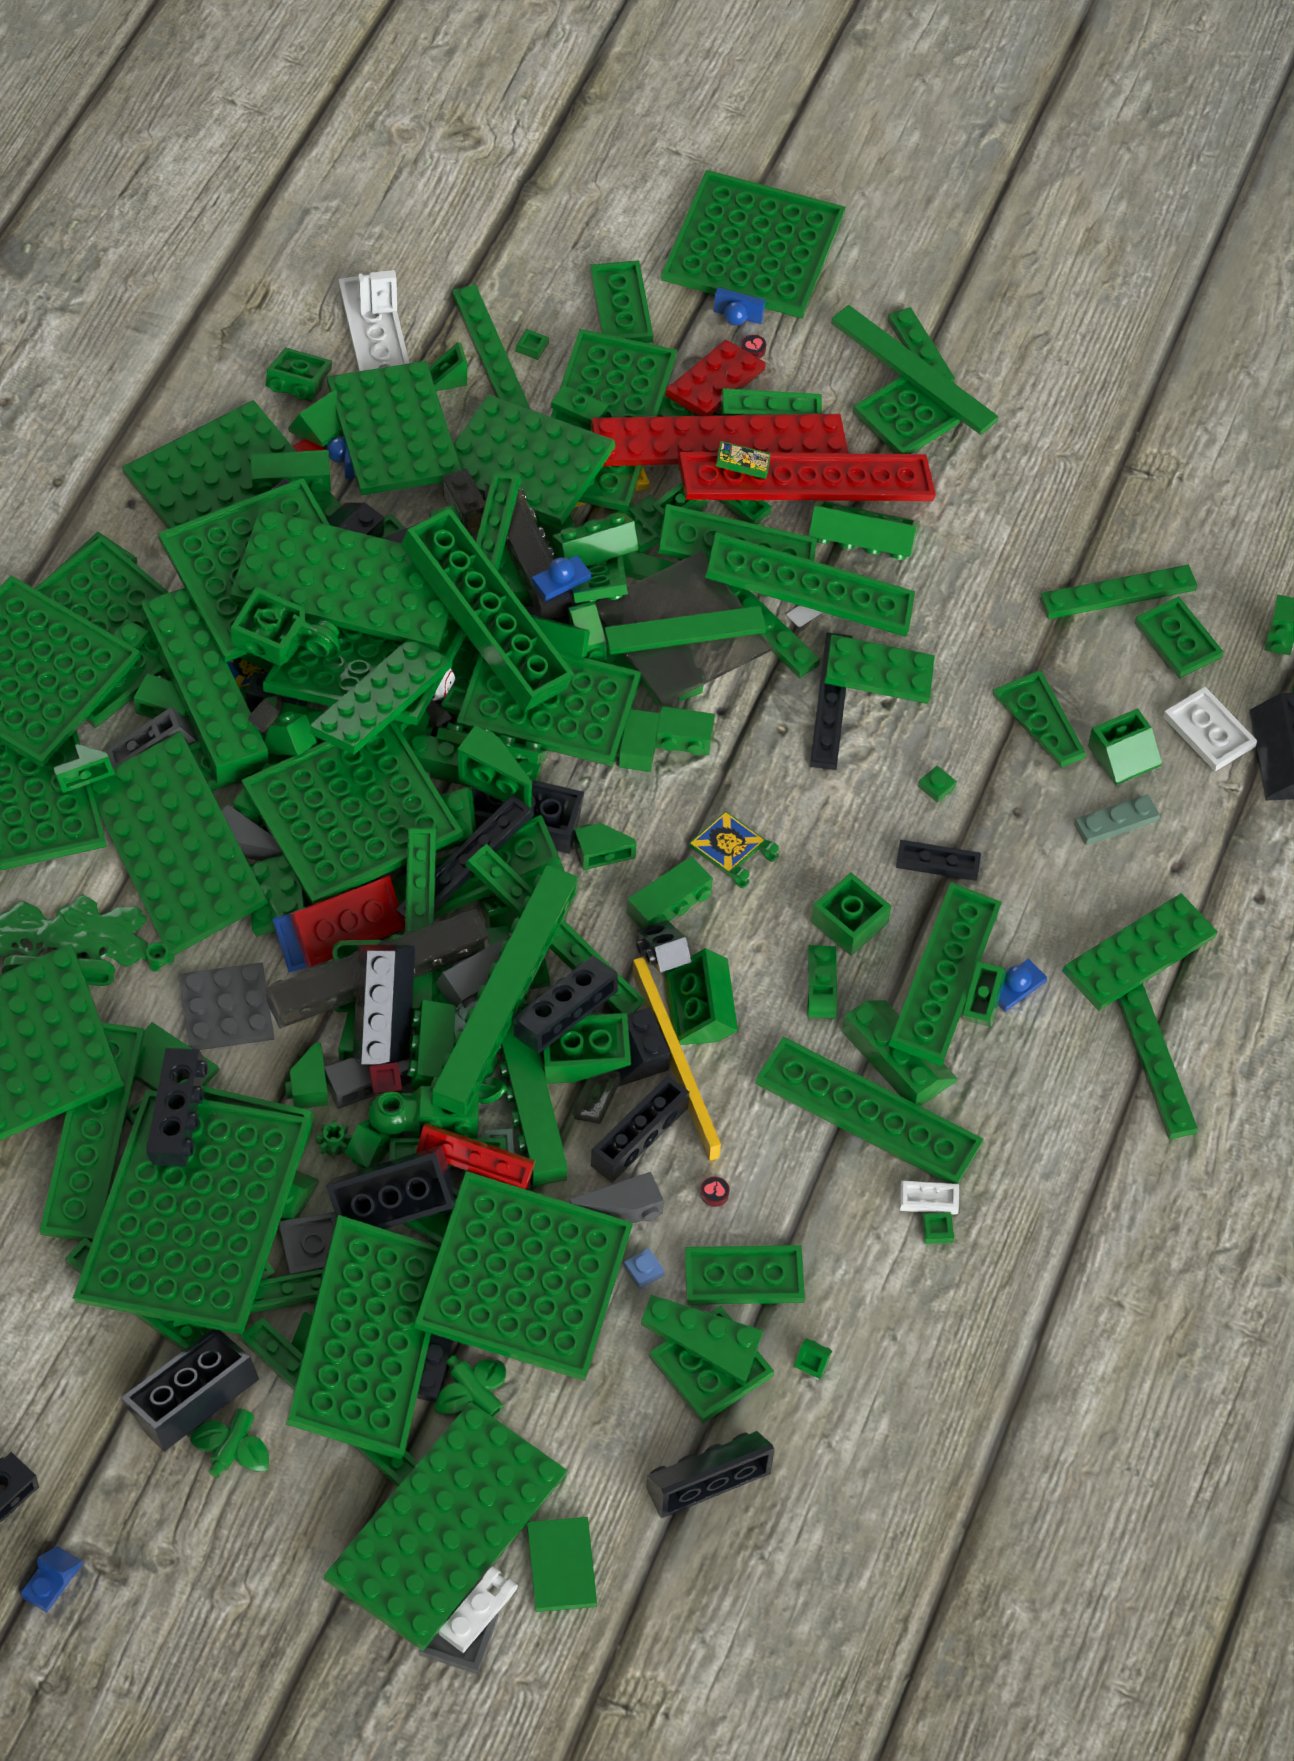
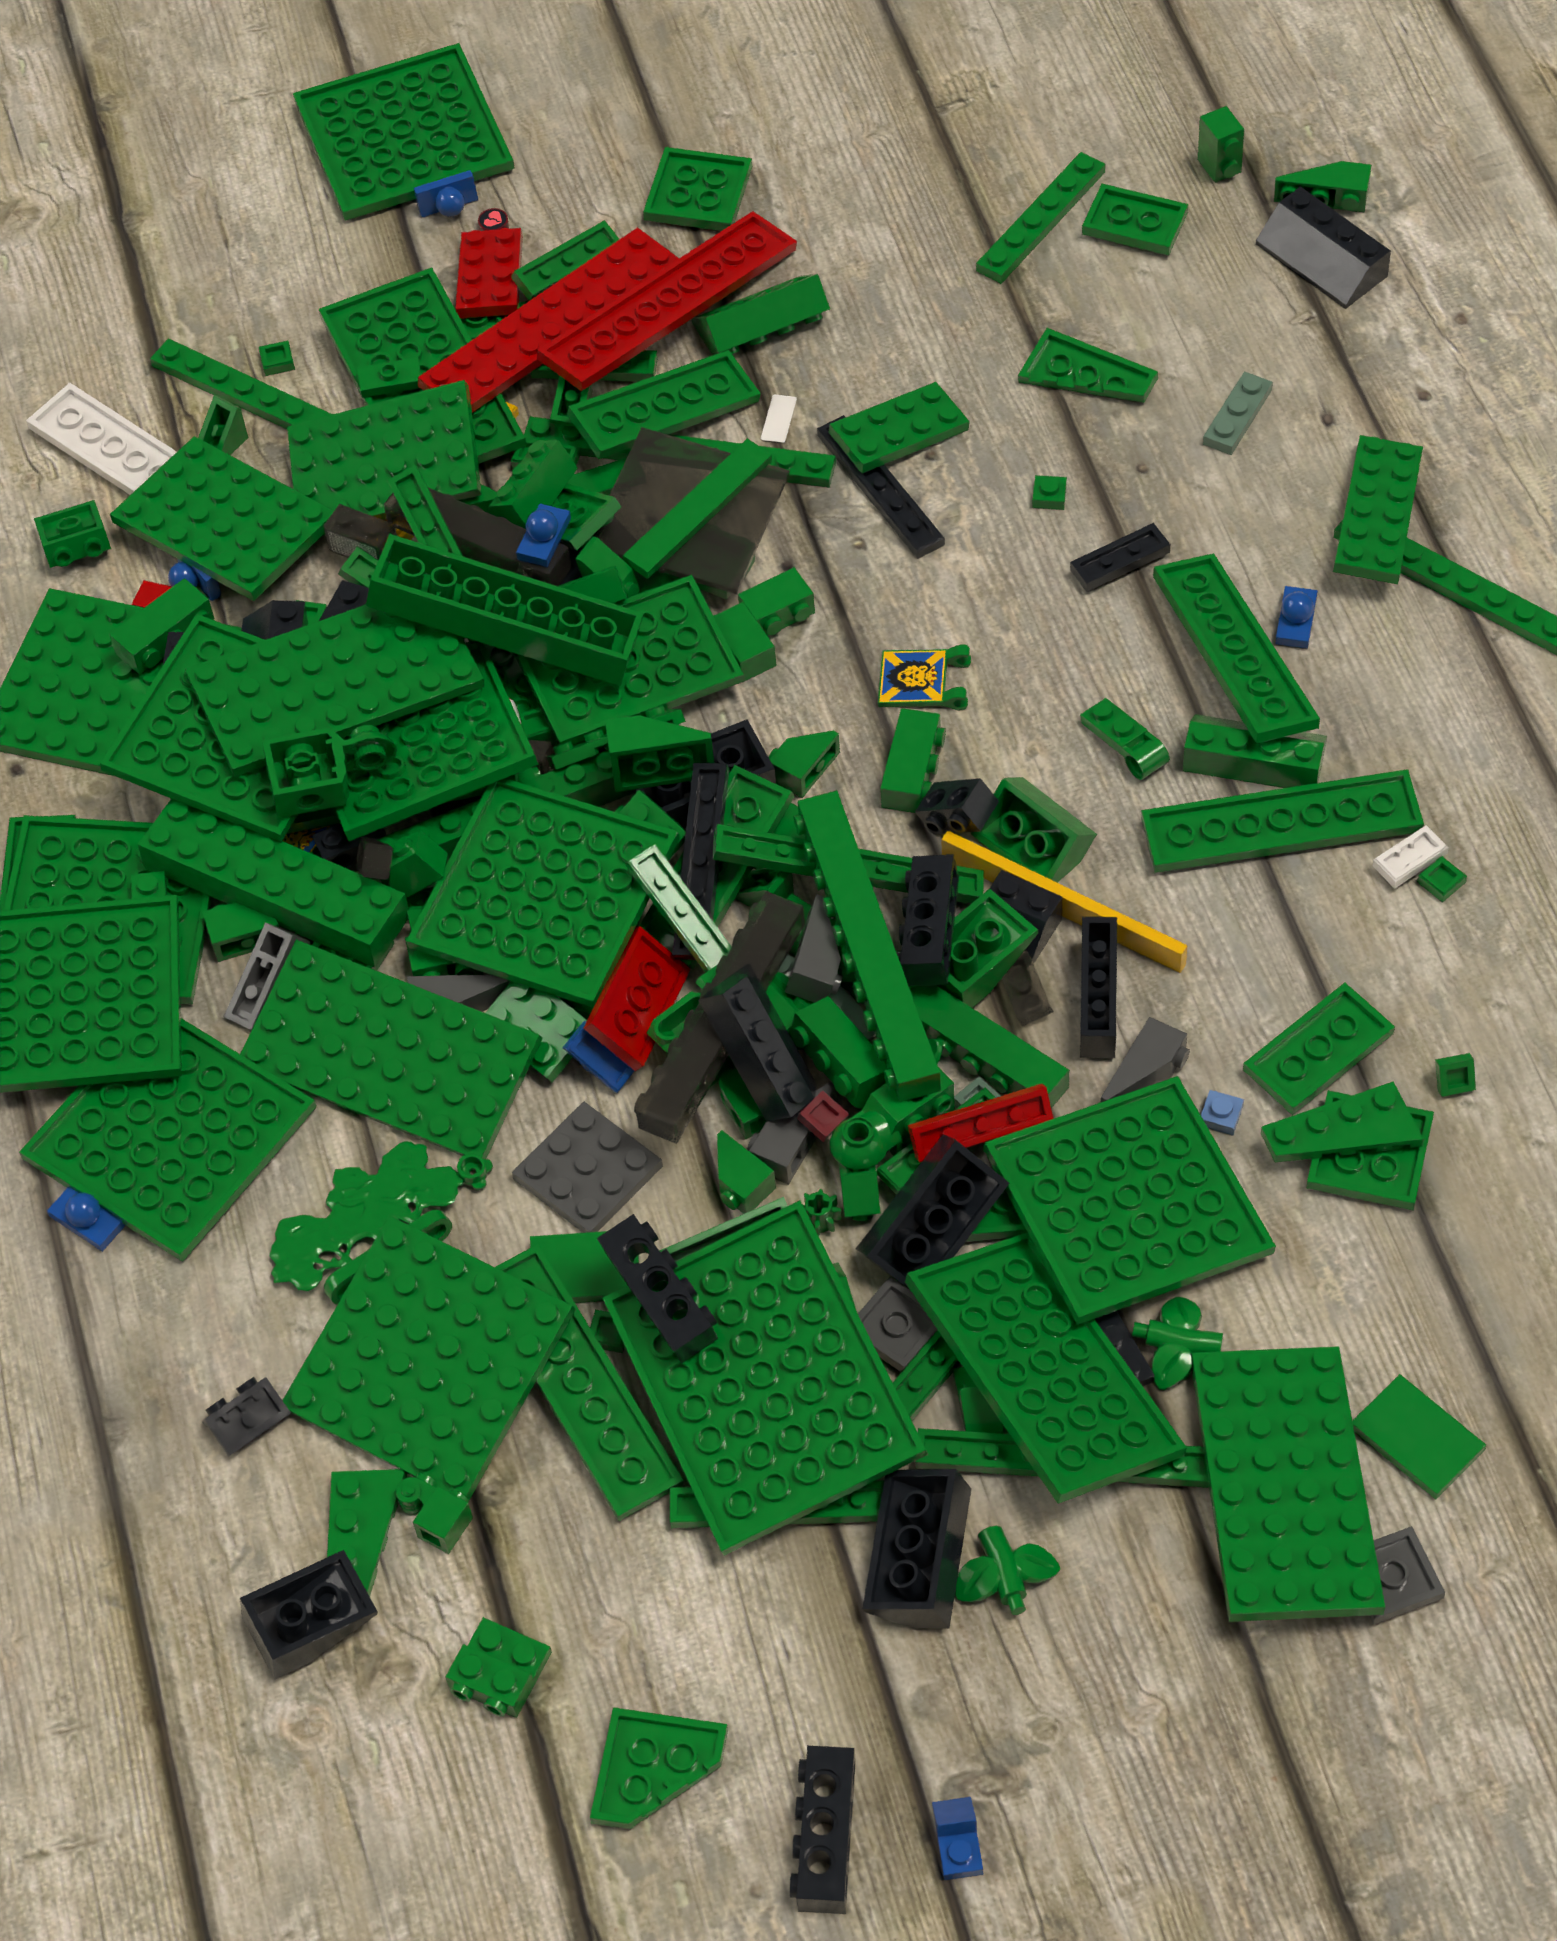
camera: 30 degrees left, 0 degrees up
green slope [54,744,115,793] -> none
green slope [288,389,341,447] -> none
green plate [310,640,452,755] -> none
white plate [359,270,397,315] -> none
white plate [439,1566,518,1653] -> none
green plate [590,260,654,343] -> none
black slope [646,1431,775,1519] -> none
tile [700,1176,730,1207] -> none
green plate [705,532,915,637] -> none
tile [716,441,771,479] -> none
green brick [811,872,891,956] -> none
green tile [831,305,998,435] -> none
green plate [888,307,955,383] -> none
green brick [963,961,1007,1027] -> none
slope [1088,708,1162,786] -> none
white plate [1163,687,1257,771] -> none

